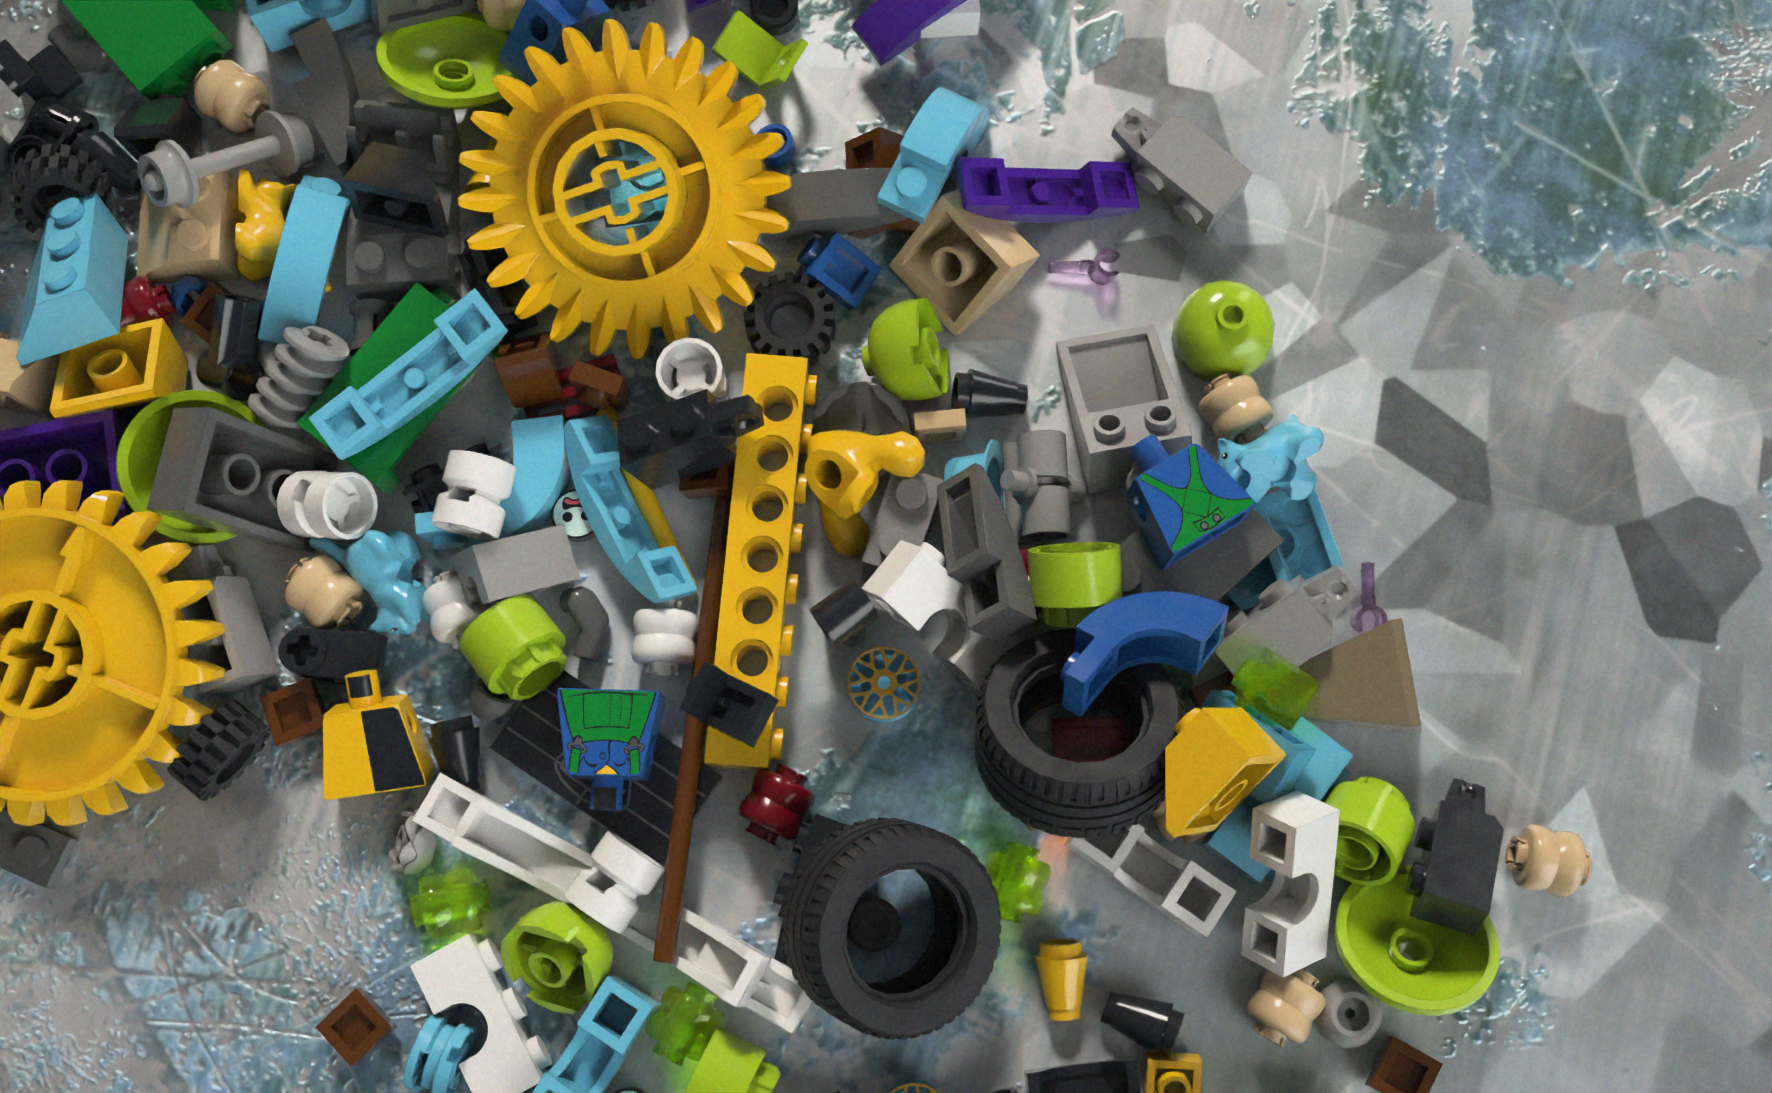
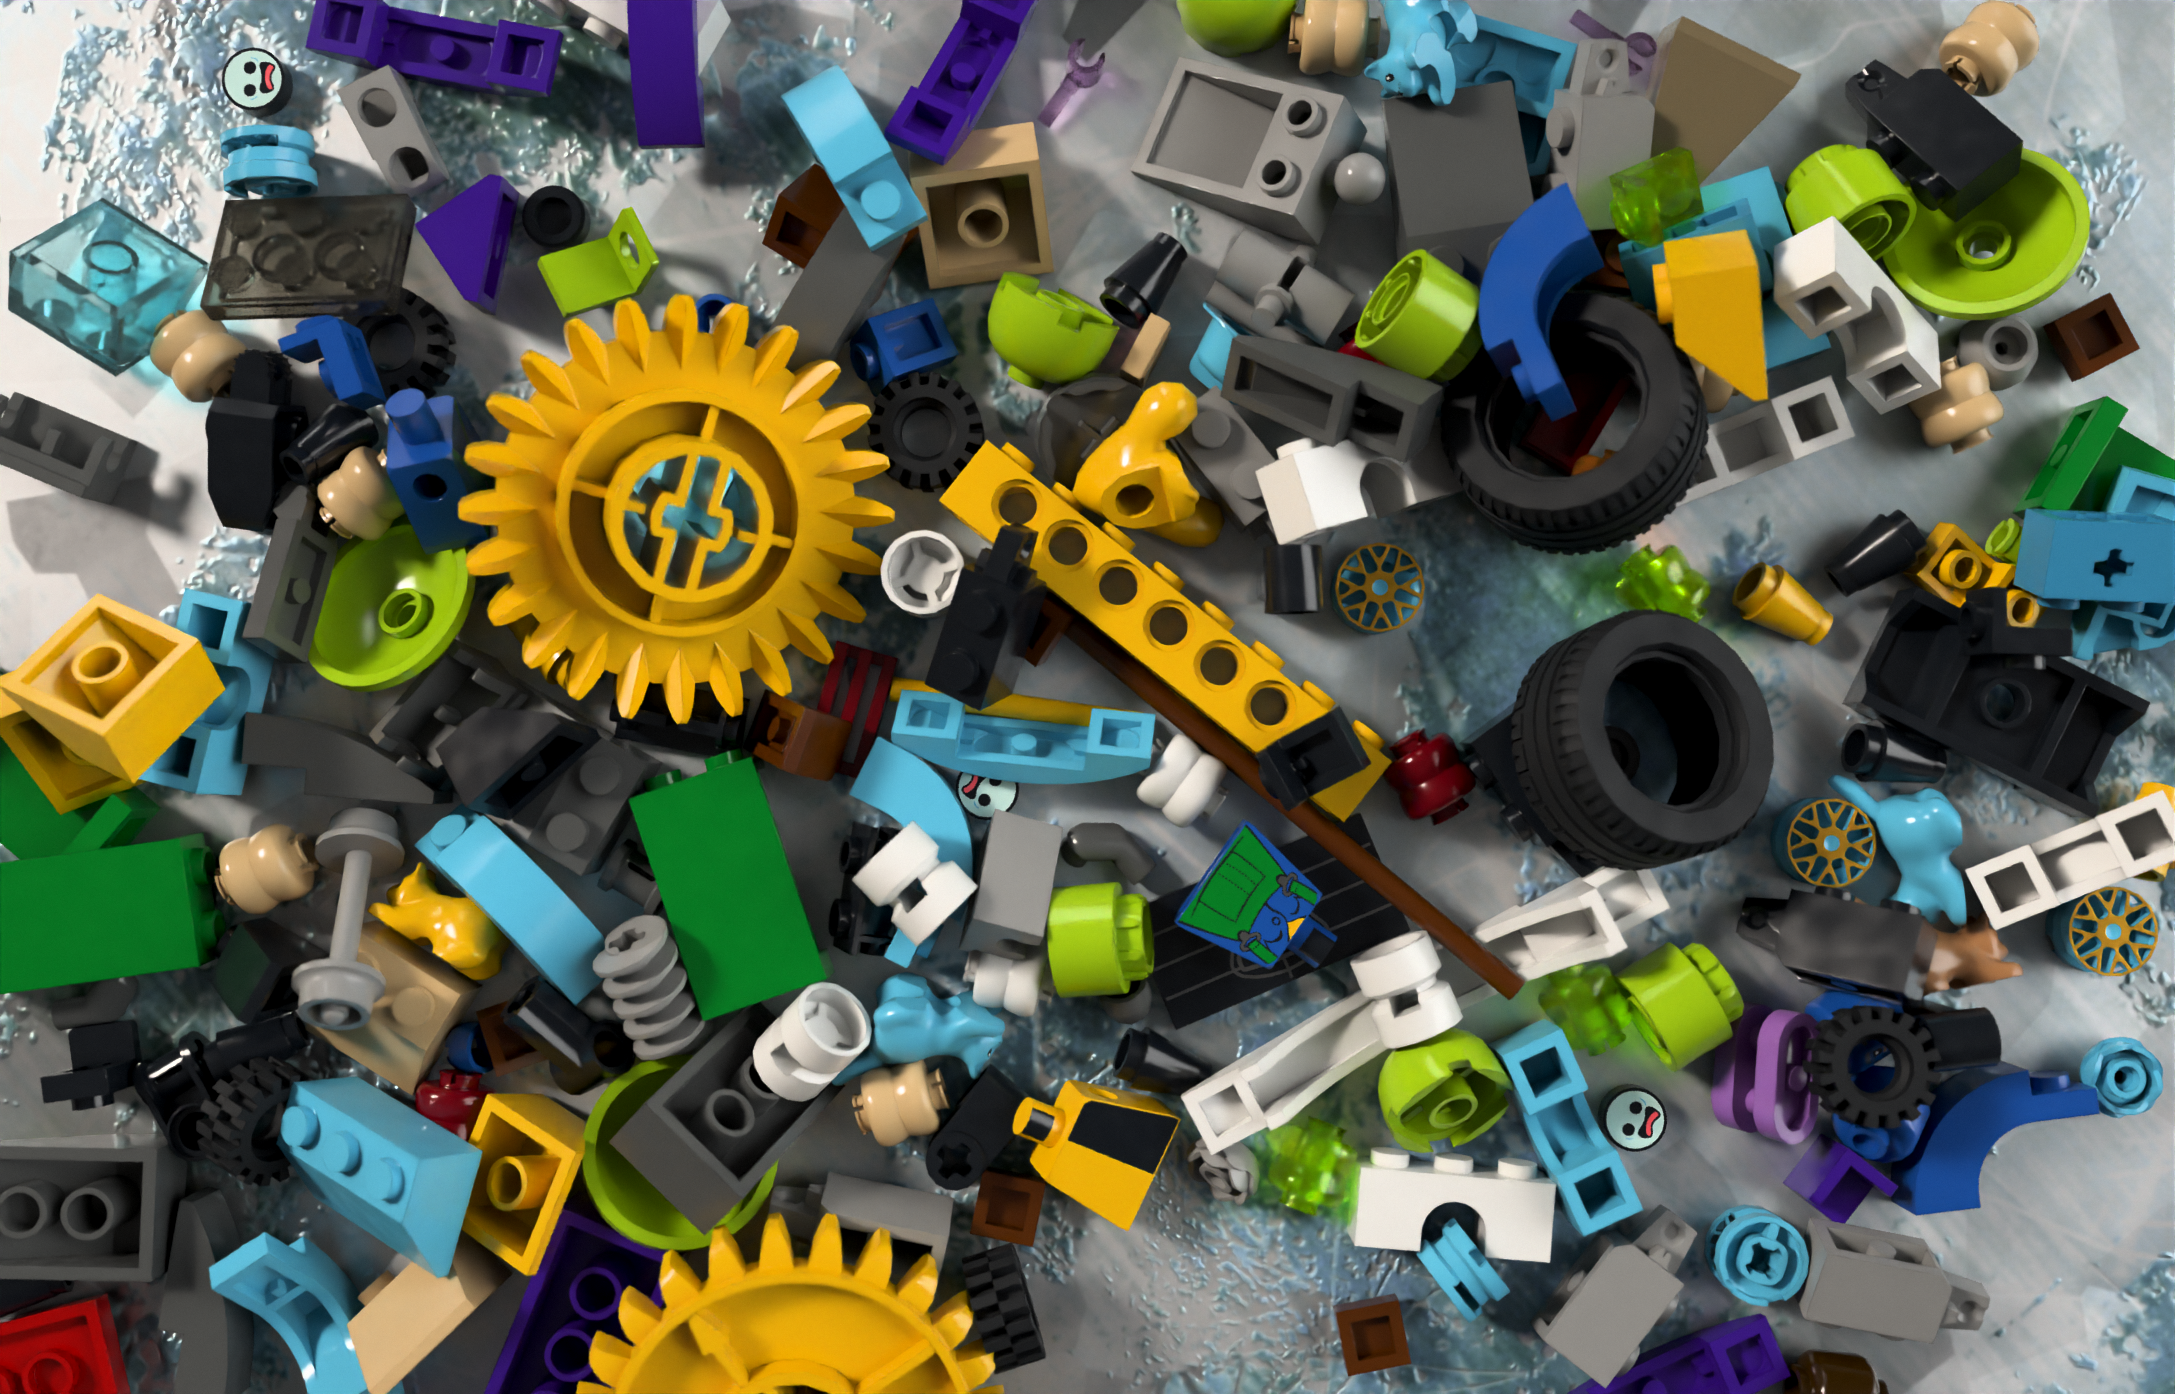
camera: 55 degrees left, 10 degrees up
medium azure slope [309,289,508,460] -> none
reddish brown plate [568,360,631,410] -> none
blue torso [1126,434,1256,571] -> none

